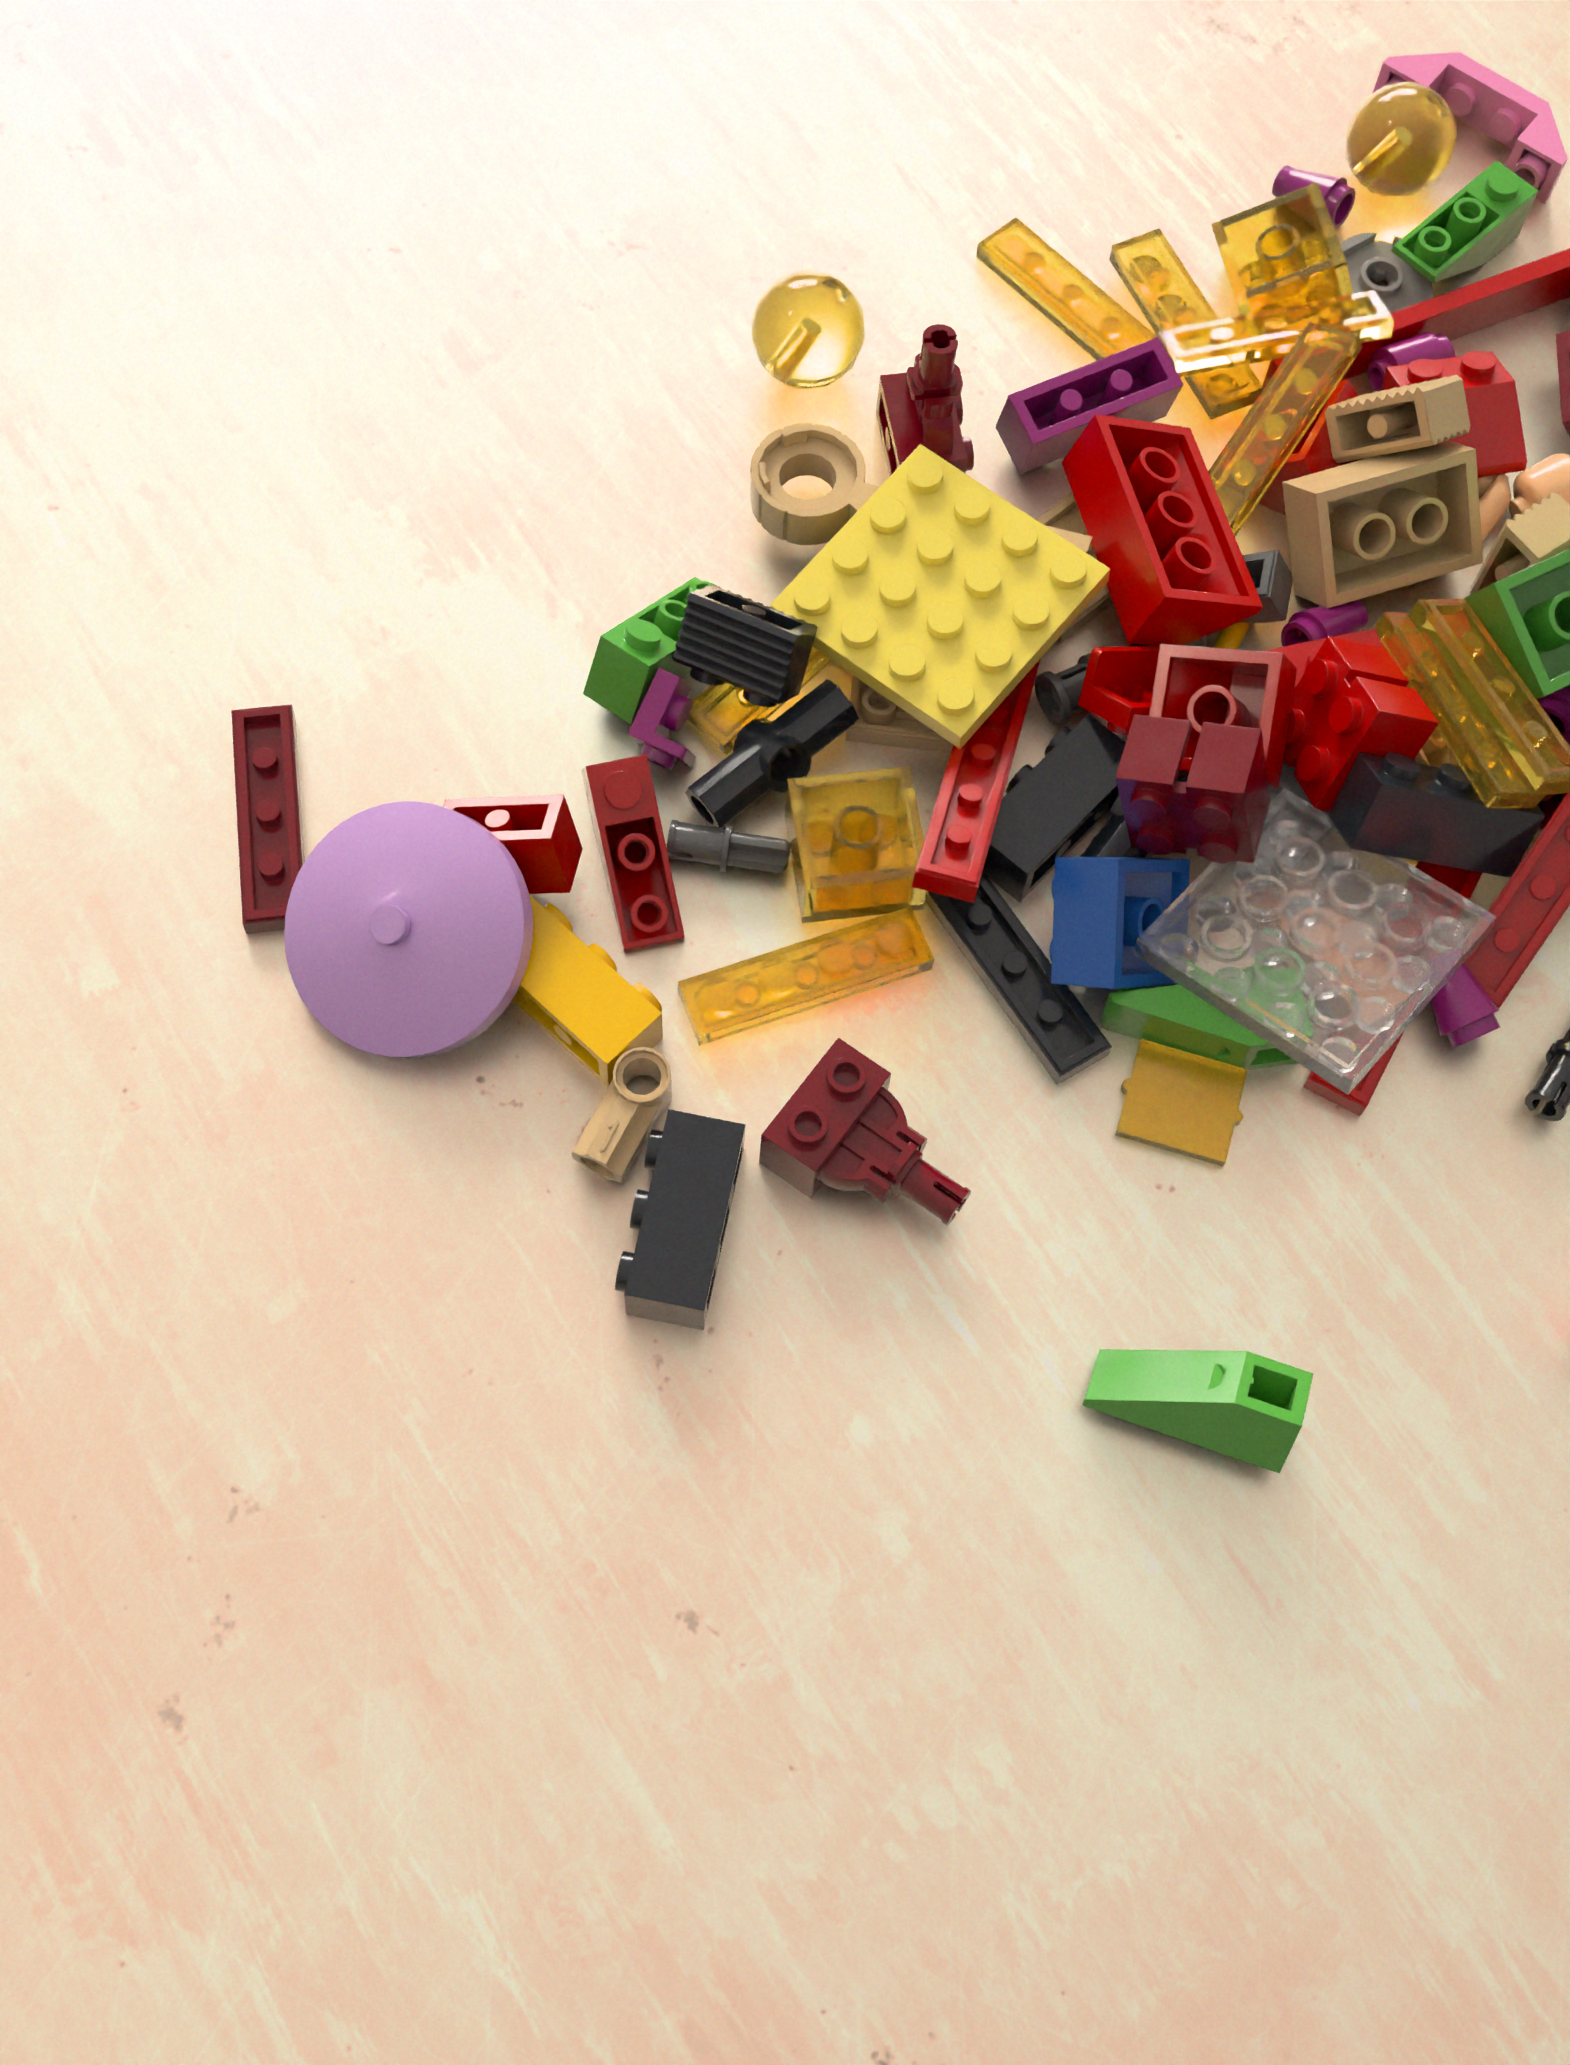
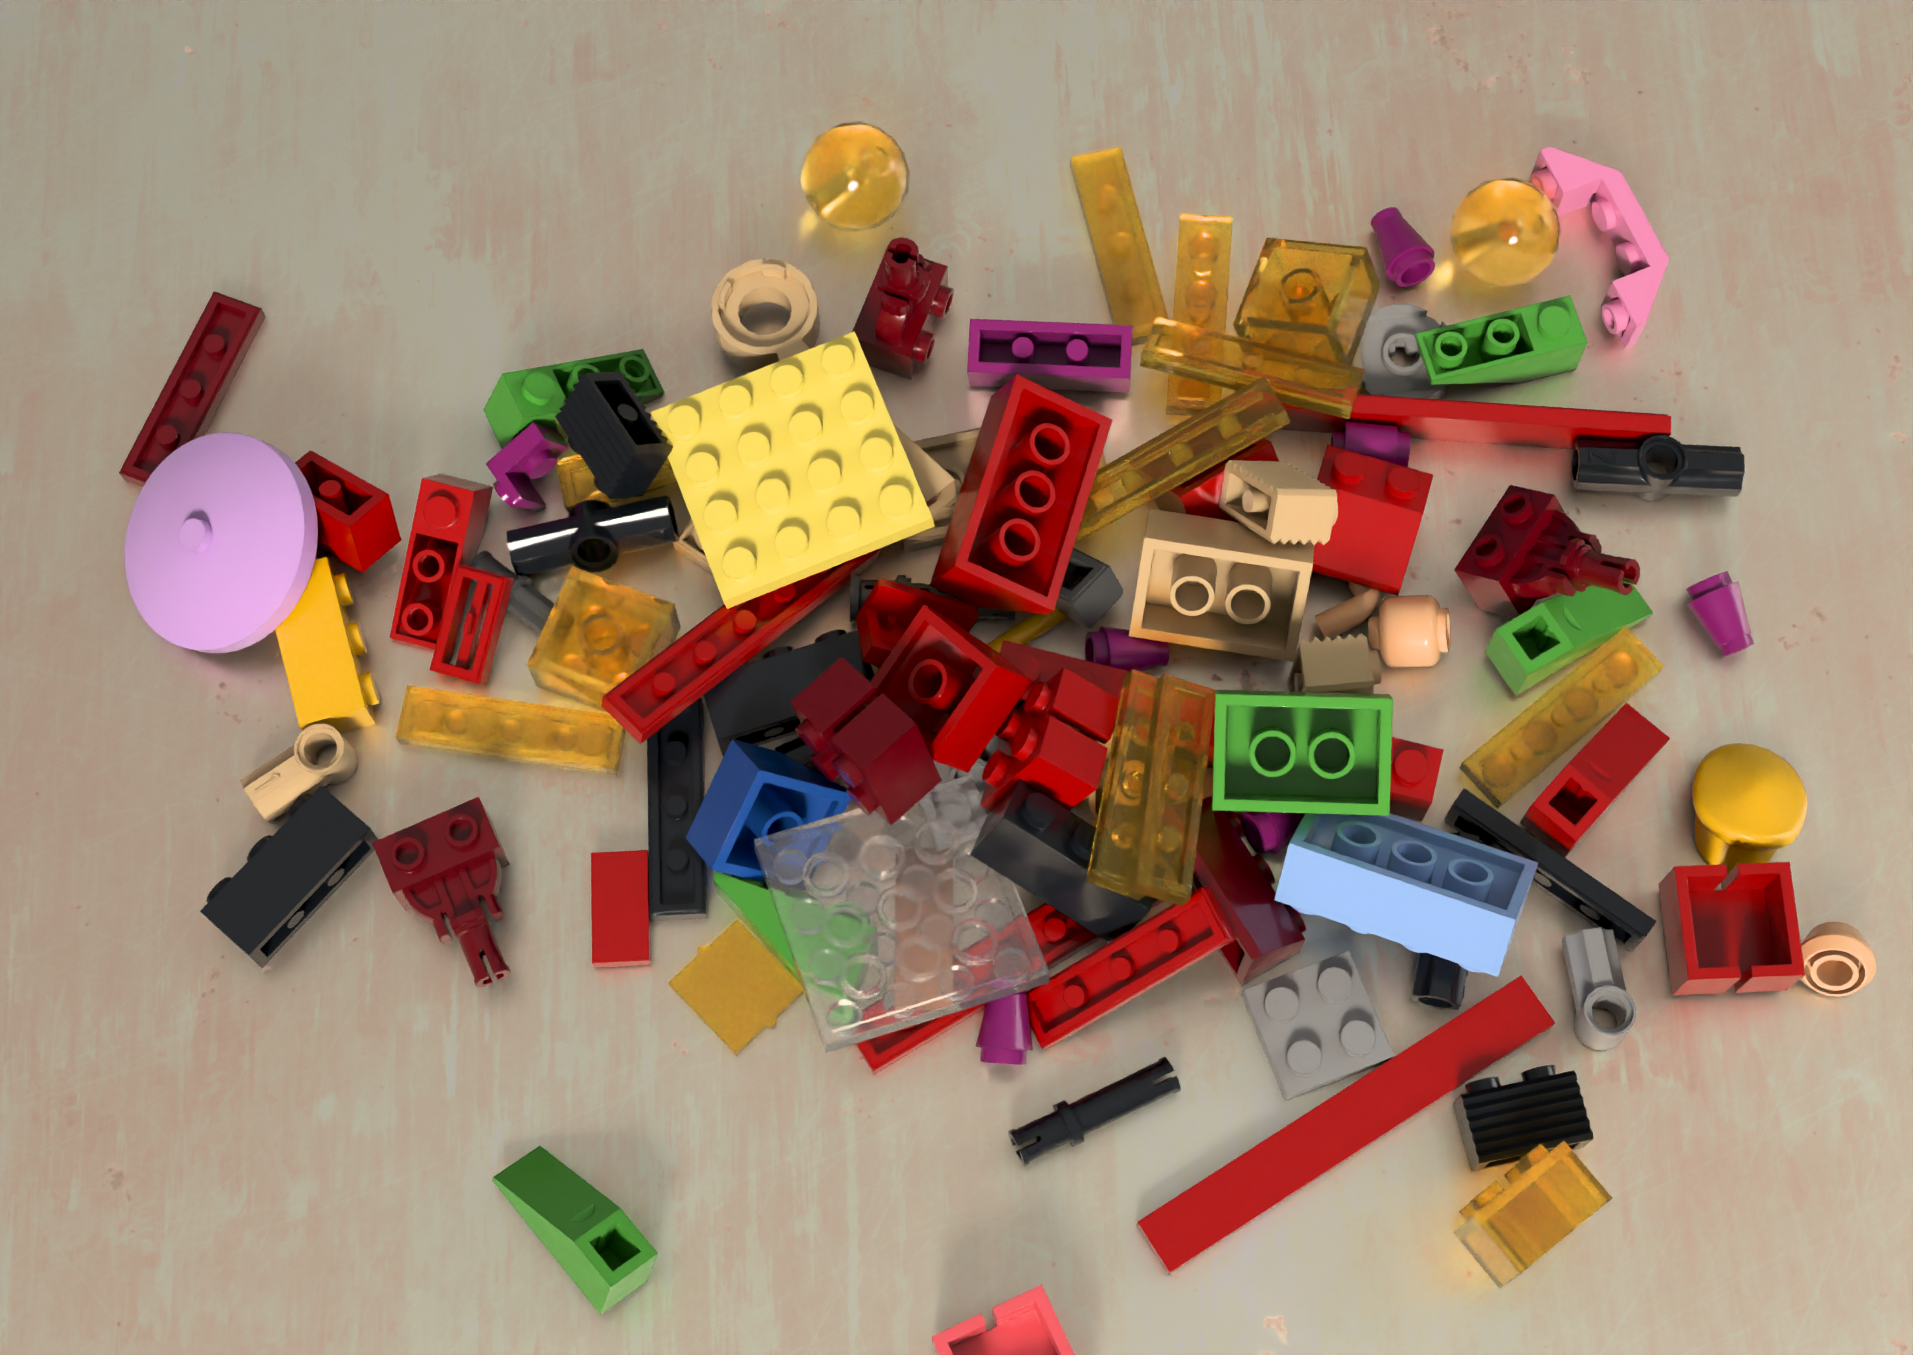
camera: 35 degrees right, 5 degrees up
none -> red tile [429,563,515,685]
none -> red tile [591,850,651,968]

